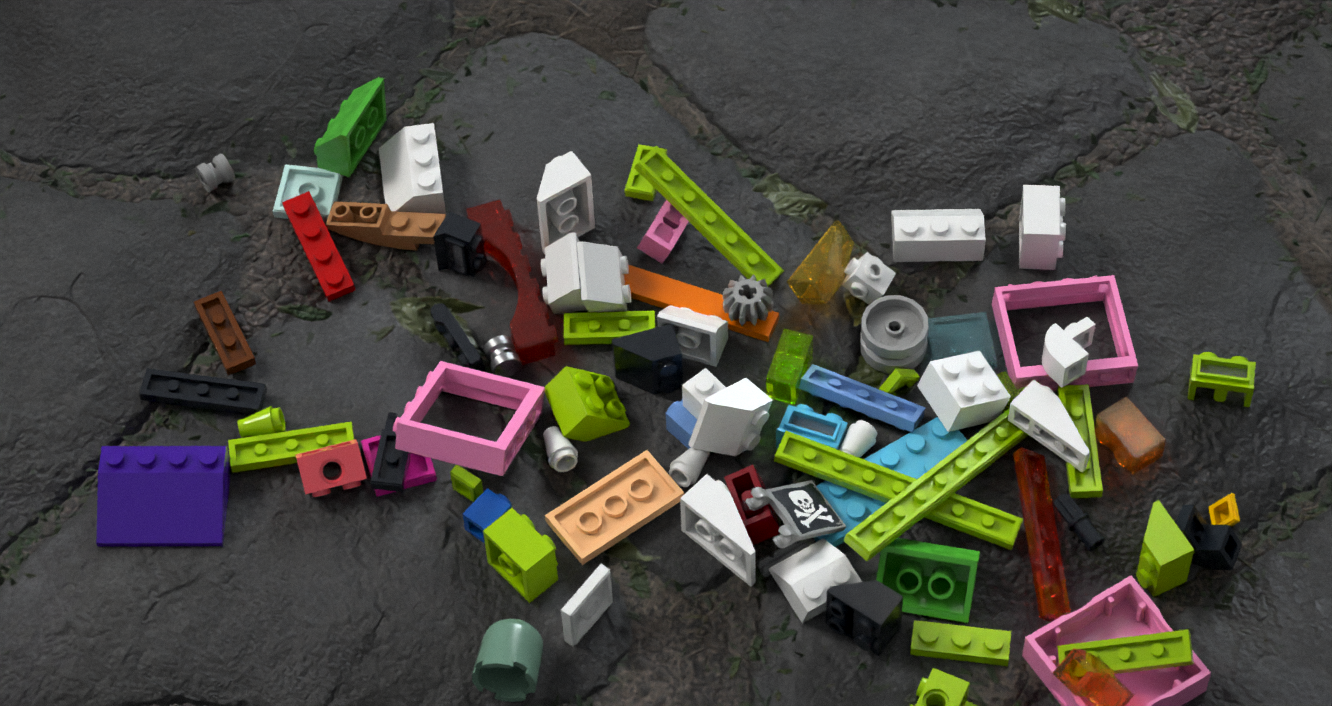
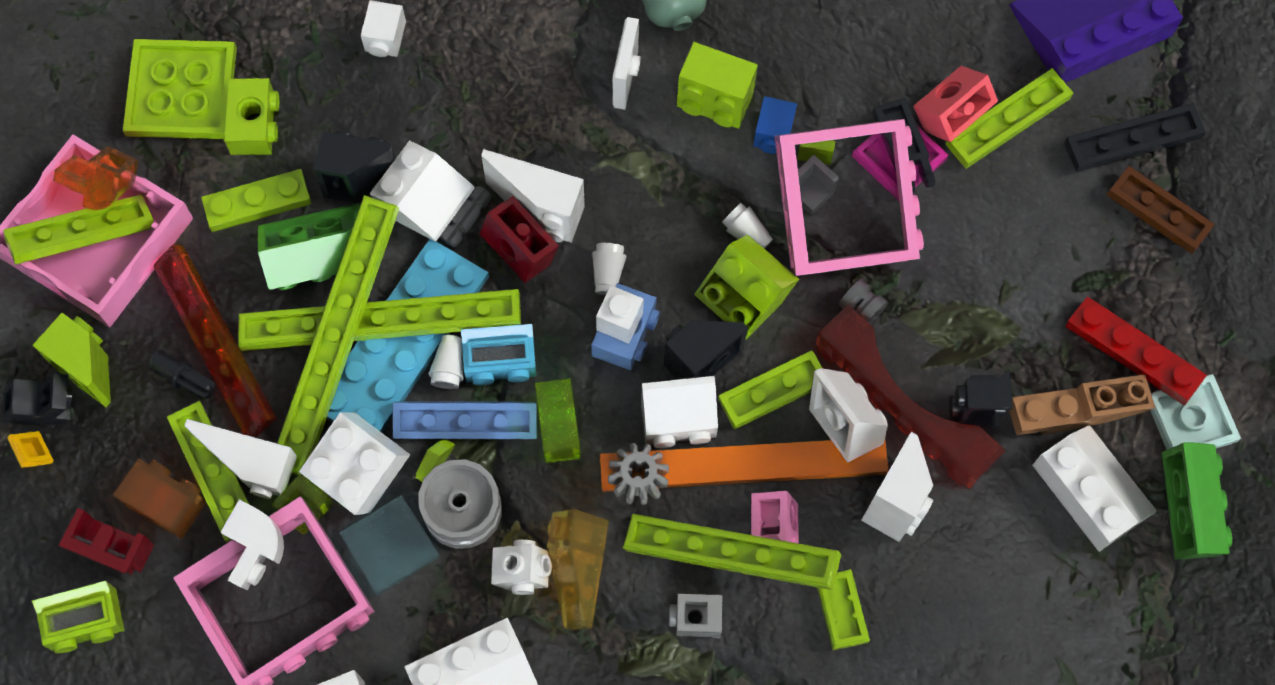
camera: 150 degrees right, 15 degrees up
lime cone [238,406,286,438] -> none
black hinge [430,303,486,372] -> none
light nougat plate [545,450,684,565] -> none
white slope [577,241,631,312] -> none
white slope [688,378,772,456] -> none
flag [745,480,846,549] -> none
none -> dark red window [58,508,154,575]
none -> light grey brick [669,594,722,638]

